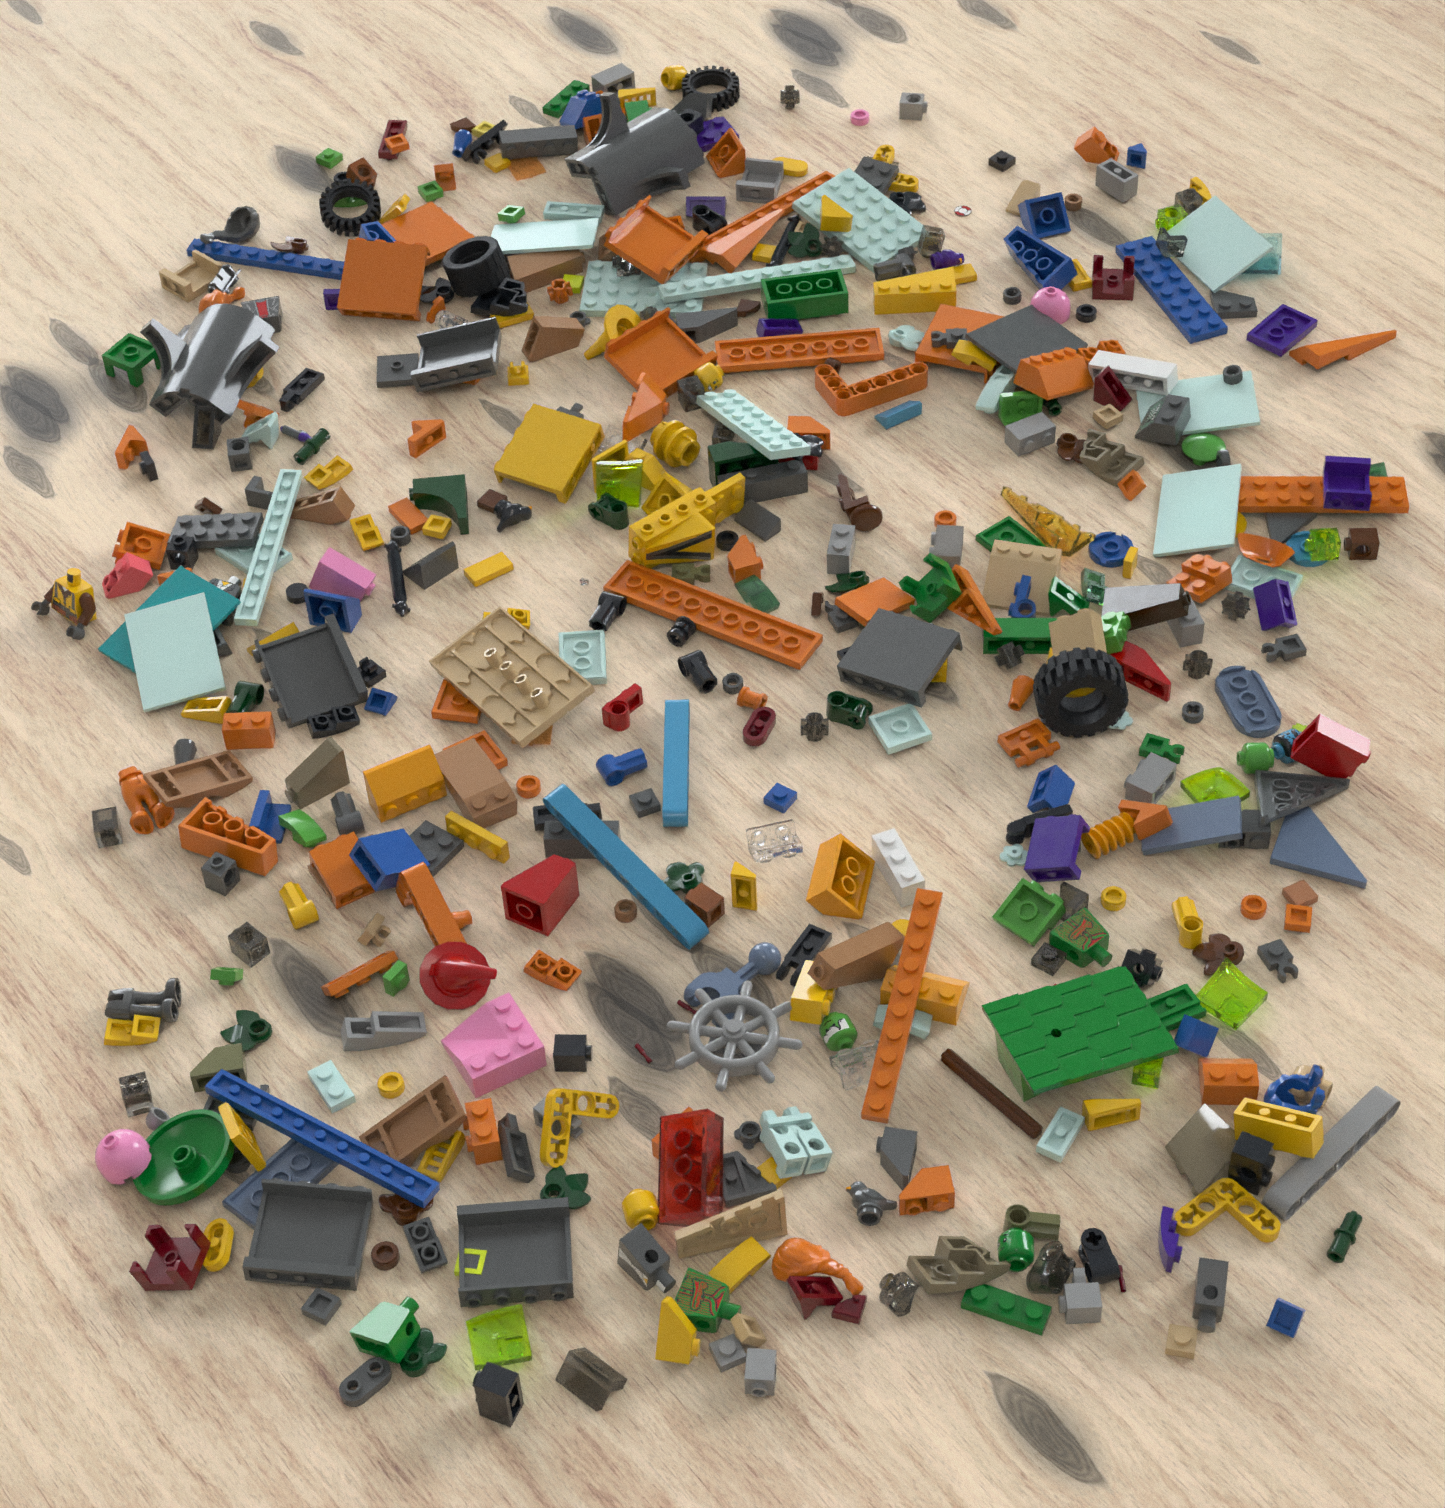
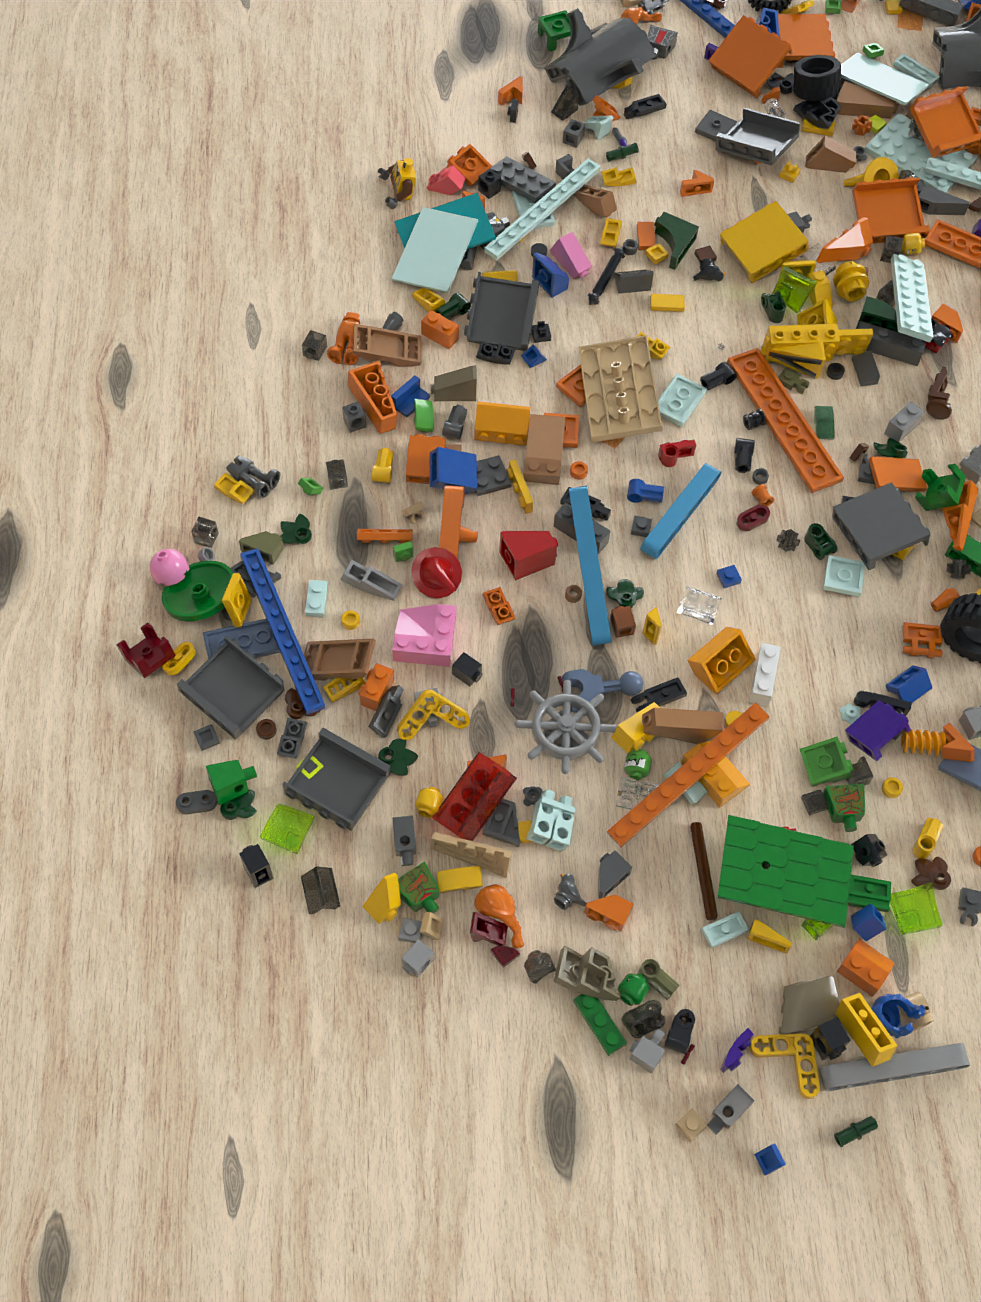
camera: 30 degrees right, 15 degrees up
orange slope [727,534,763,586] -> none

